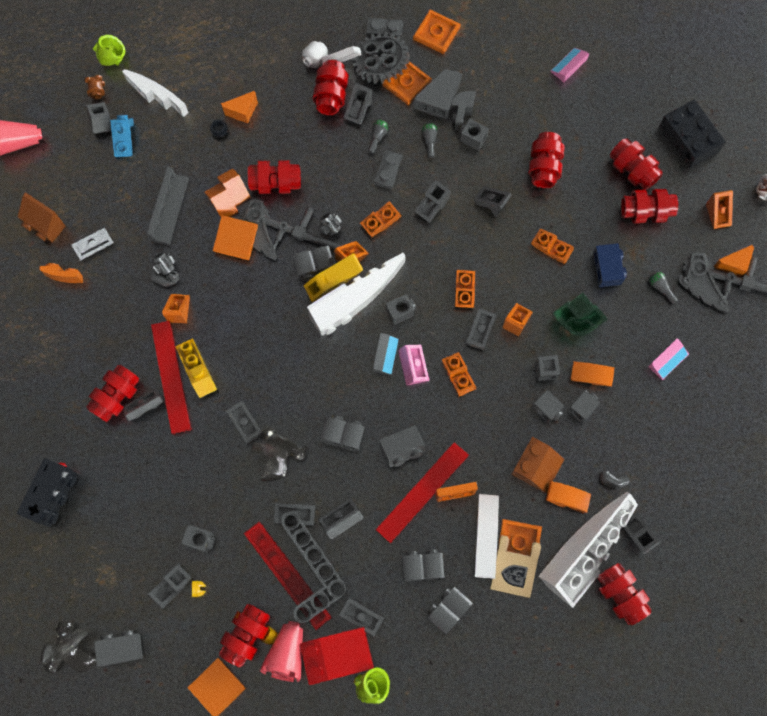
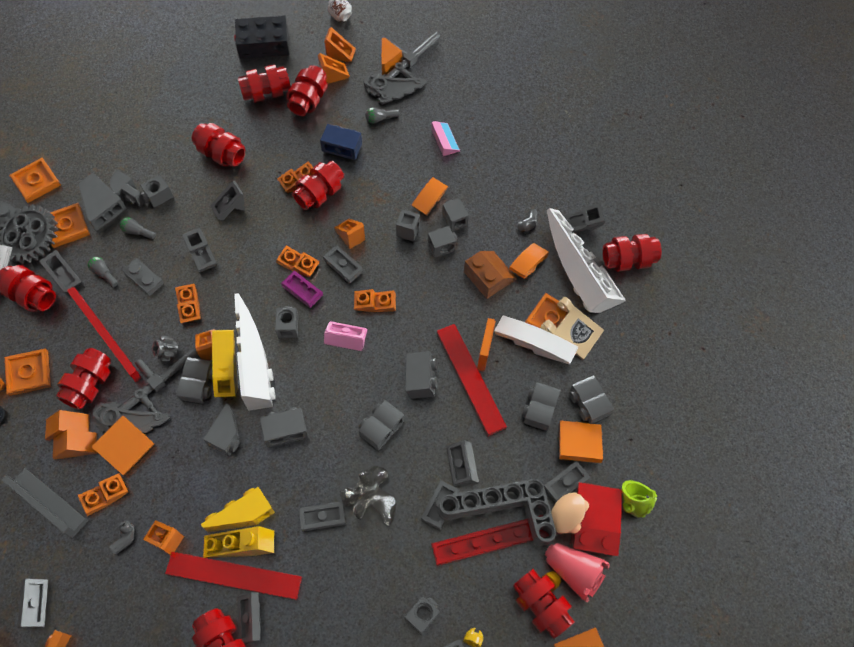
camera: 70 degrees left, 10 degrees down
dark grey gear [151,252,175,275] -> none
slope [373,333,399,376] -> none
bright pink slope [551,48,589,82] -> none
clear green brick [553,293,608,337] -> none
none -> orange tile [4,348,51,396]
none -> red tile [67,287,142,383]
none -> orange slope [78,473,128,516]
none -> yellow slope [201,487,275,532]
none -> dark grey slope [203,404,240,456]
none -> dark grey brick [260,407,308,447]
none -> magenta plate [281,270,323,308]
none -> red piece [292,161,344,210]
none -> orange slope [318,53,350,84]
none -> light nougat dish [551,493,589,534]
none -> orange tile [559,421,603,463]

